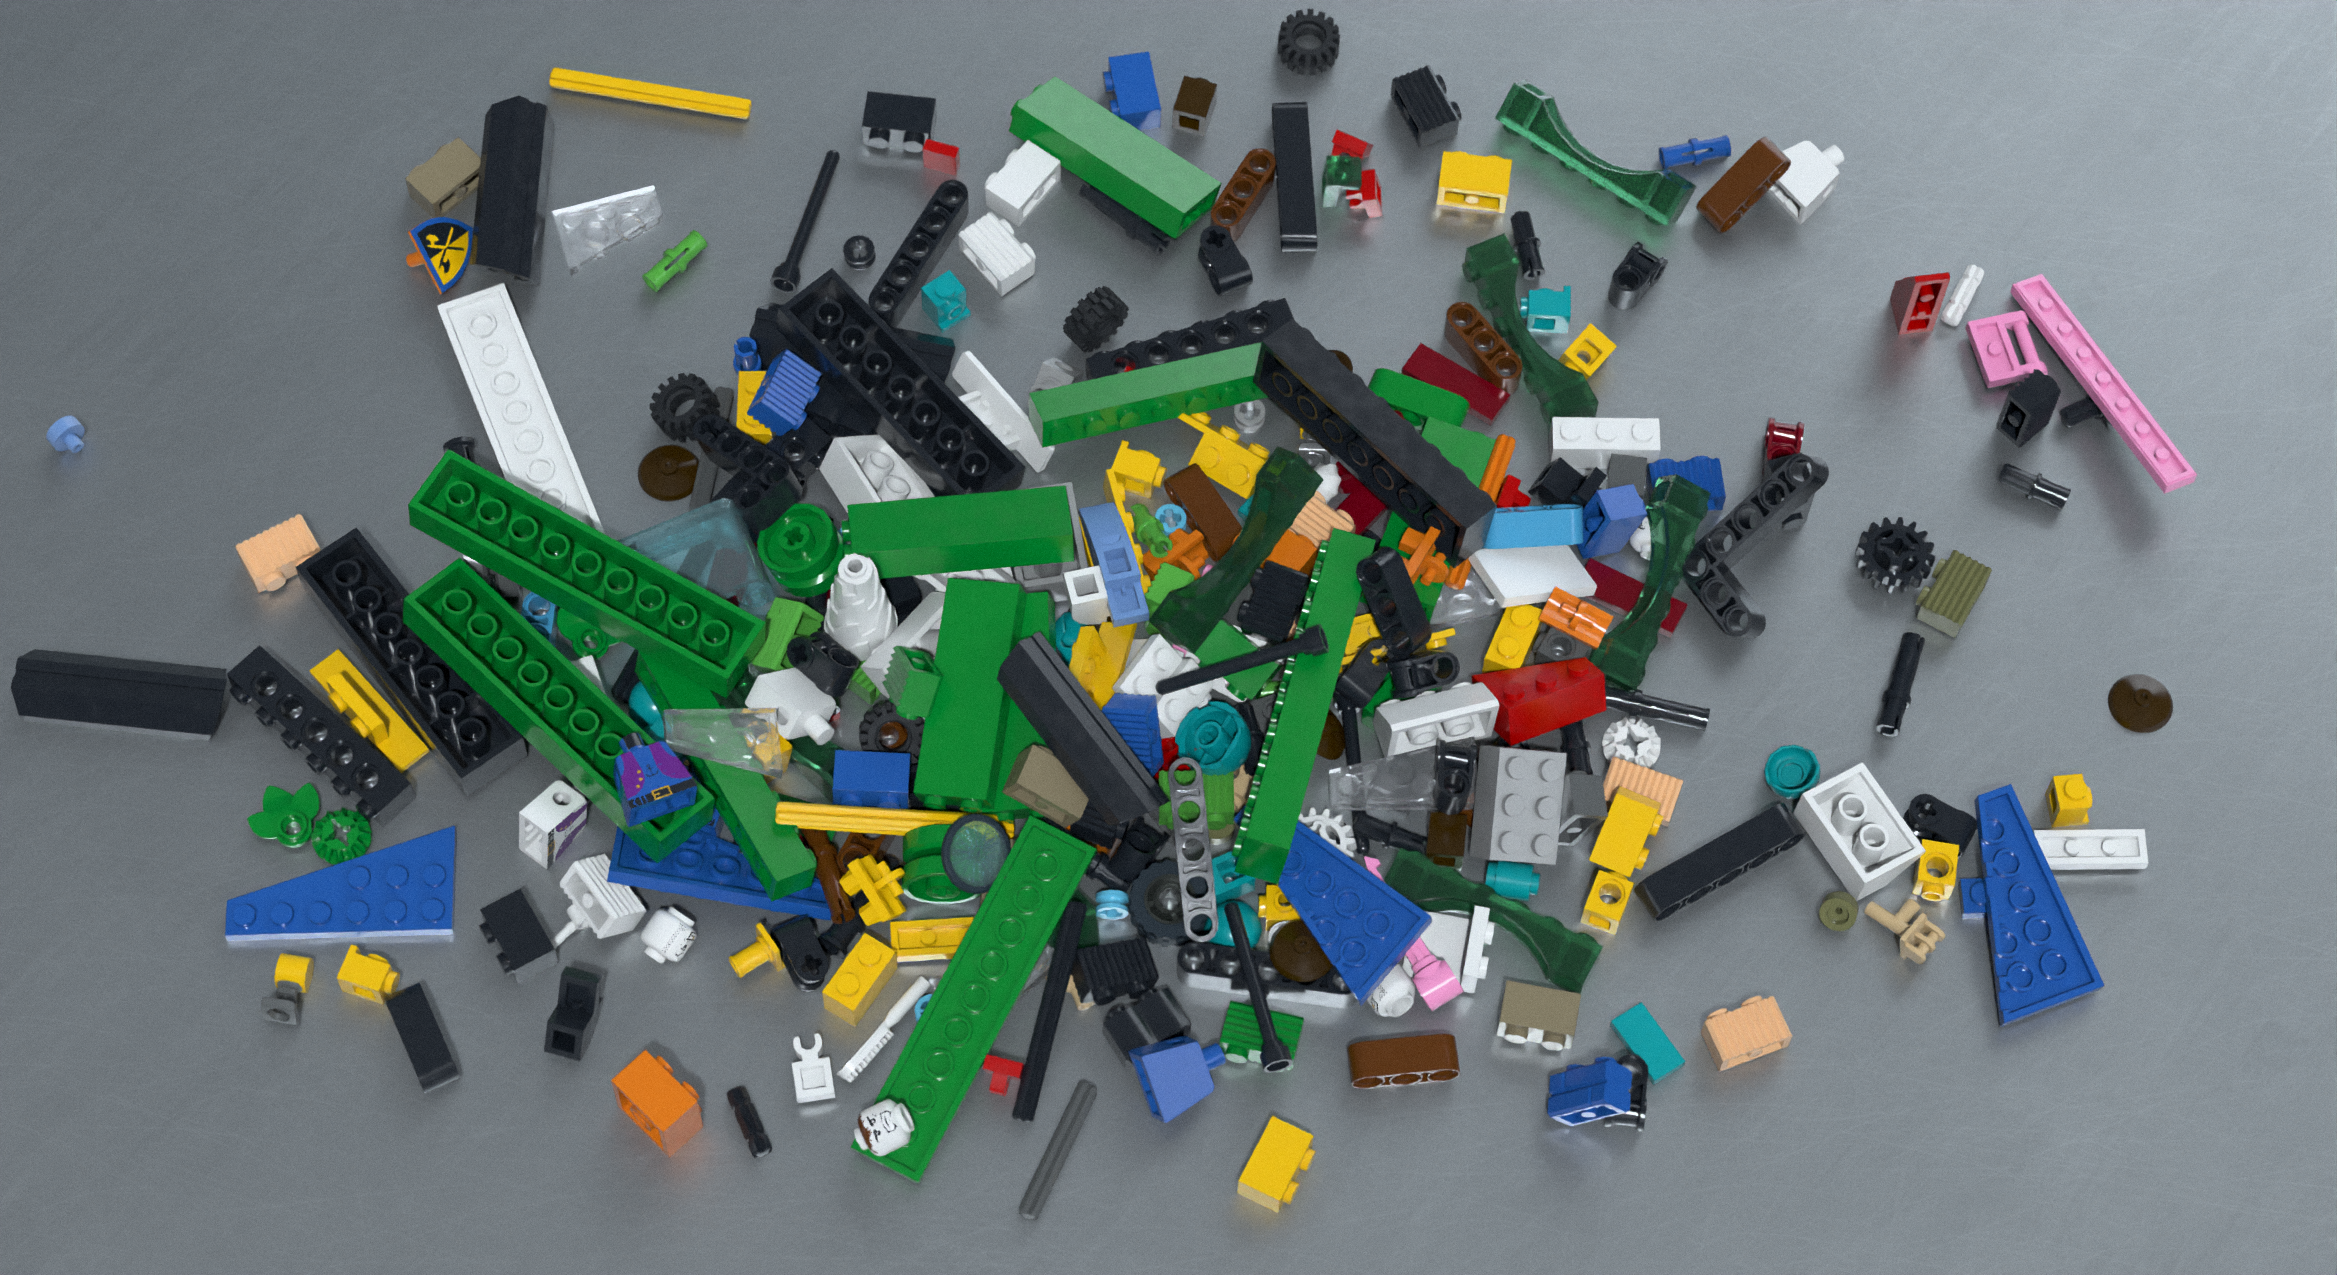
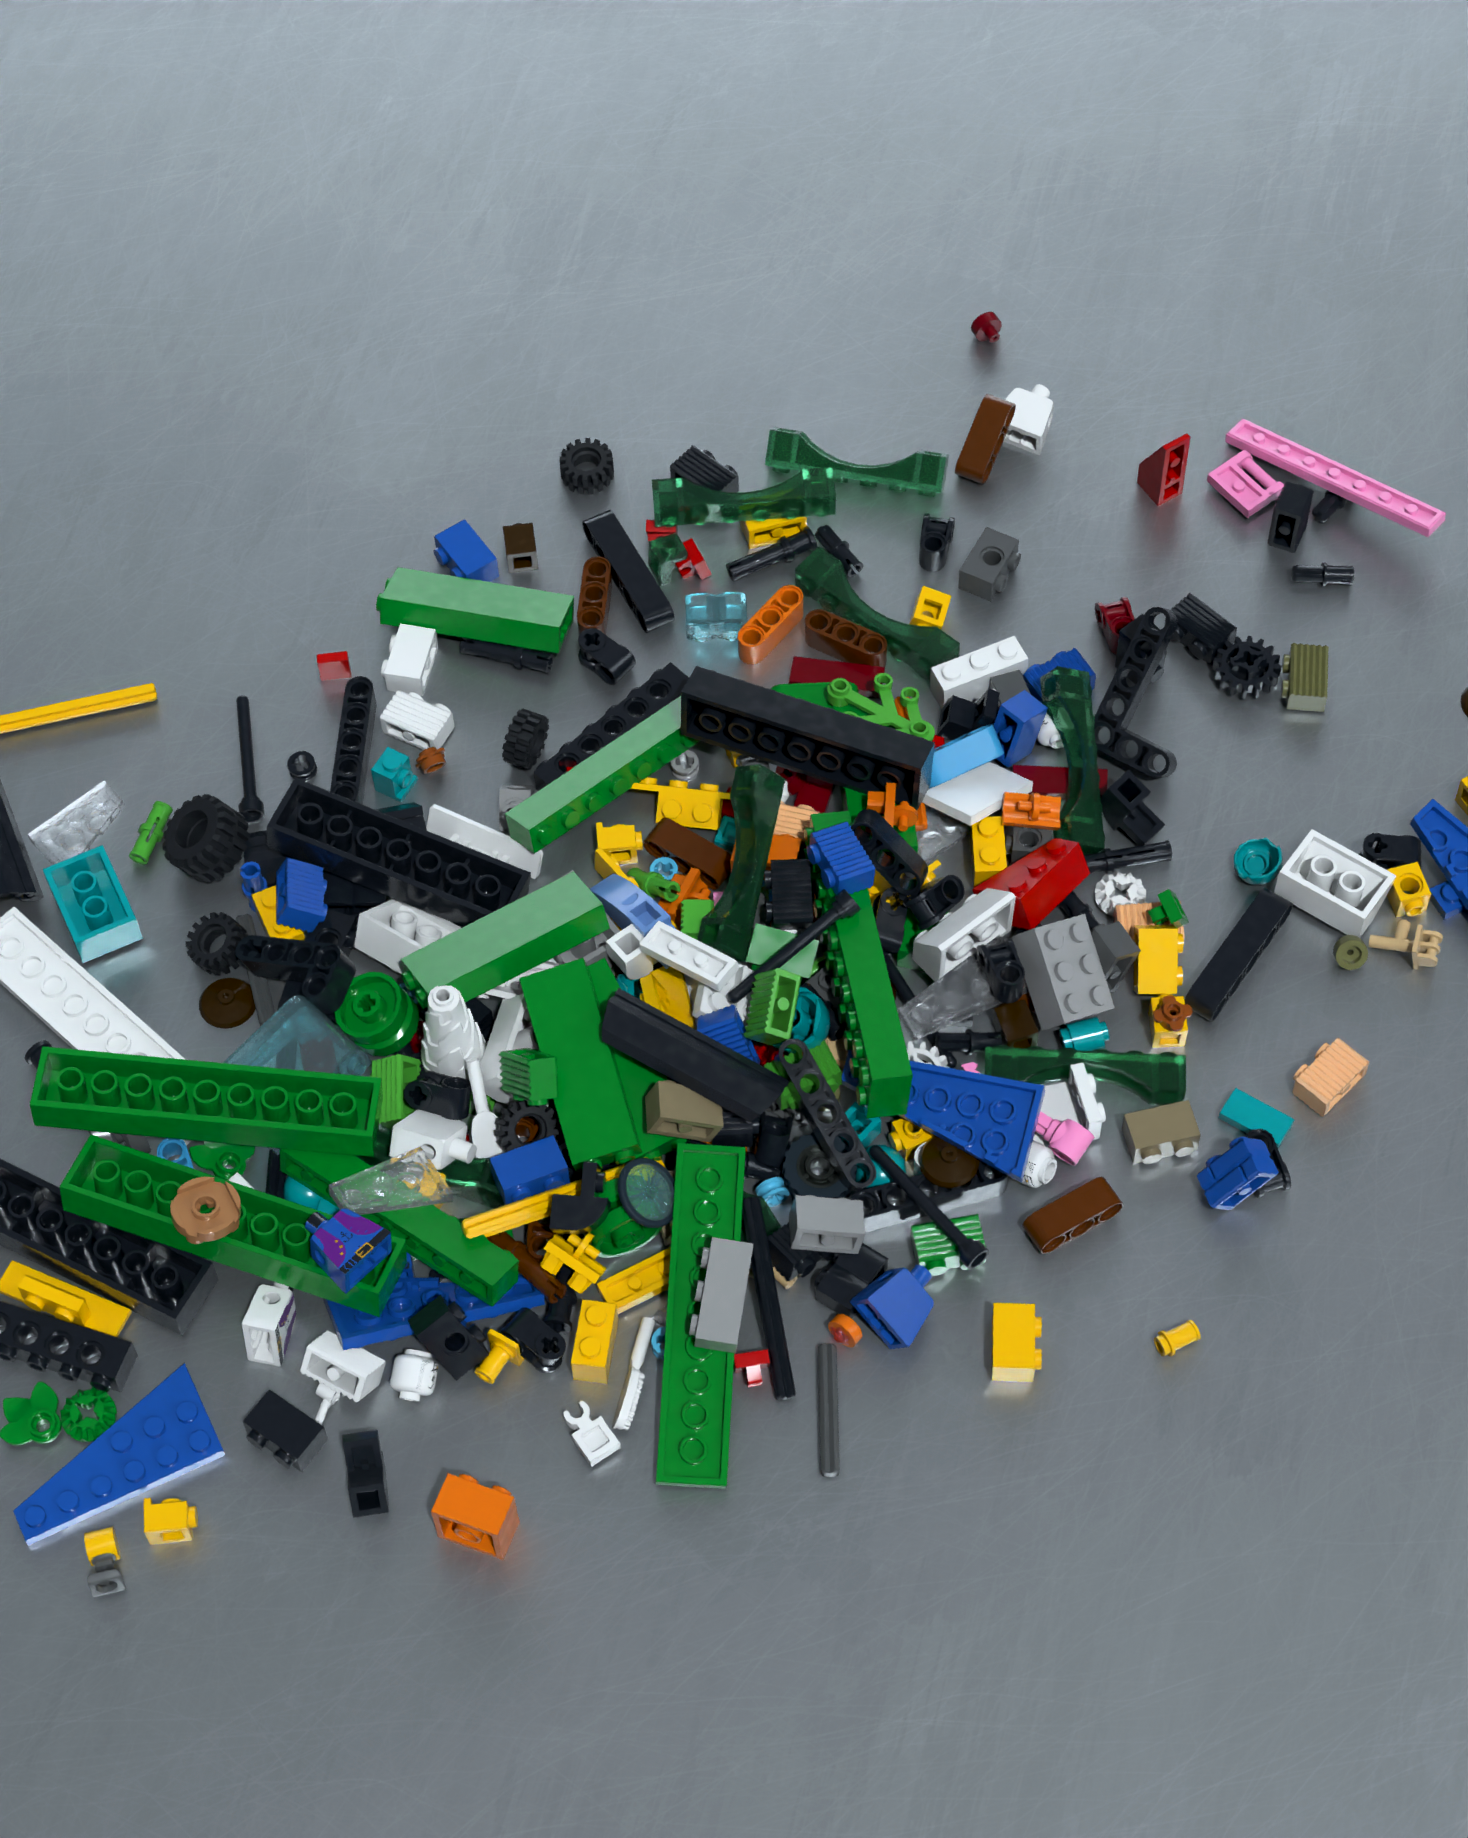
camera: 20 degrees left, 5 degrees down
black beam [384,983,460,1093] -> none
black axle [727,1085,772,1158] -> none
white head [854,1099,914,1157] -> none
black brick [862,91,937,152] -> none
teal brick [1519,285,1571,334] -> none
blue pin [1659,135,1731,169] -> none
black pin [1876,632,1925,737] -> none
white axle [1941,264,1984,326] -> none
none -> teal brick [42,845,143,963]
none -> black tyre [162,794,249,883]
none -> medium nougat plate [170,1176,241,1244]
none -> black brick [408,1294,489,1381]
none -> dark orange plate [415,747,446,774]
none -> white piece [466,1058,505,1173]
none -> black brick [549,1162,611,1235]
none -> white plate [639,921,739,992]
none -> clear green arch [652,467,836,527]
none -> clear light blue brick [685,592,747,642]
none -> light grey brick [689,1237,753,1353]
none -> black pin [726,526,818,582]
none -> orange beam [738,585,804,665]
none -> bright green brick [743,968,802,1045]
none -> light grey brick [789,1195,865,1254]
none -> blue brick [807,821,875,895]
none -> bright green plant [827,673,935,741]
none -> orange tile [828,1314,862,1348]
none -> dark grey brick [958,527,1021,602]
none -> dark red tile [971,312,1002,343]
none -> black brick [1100,770,1165,846]
none -> green tile [1148,889,1189,928]
none -> dark orange plate [1153,996,1193,1032]
none -> yellow pin [1154,1319,1201,1357]
none -> black brick [1164,593,1237,664]

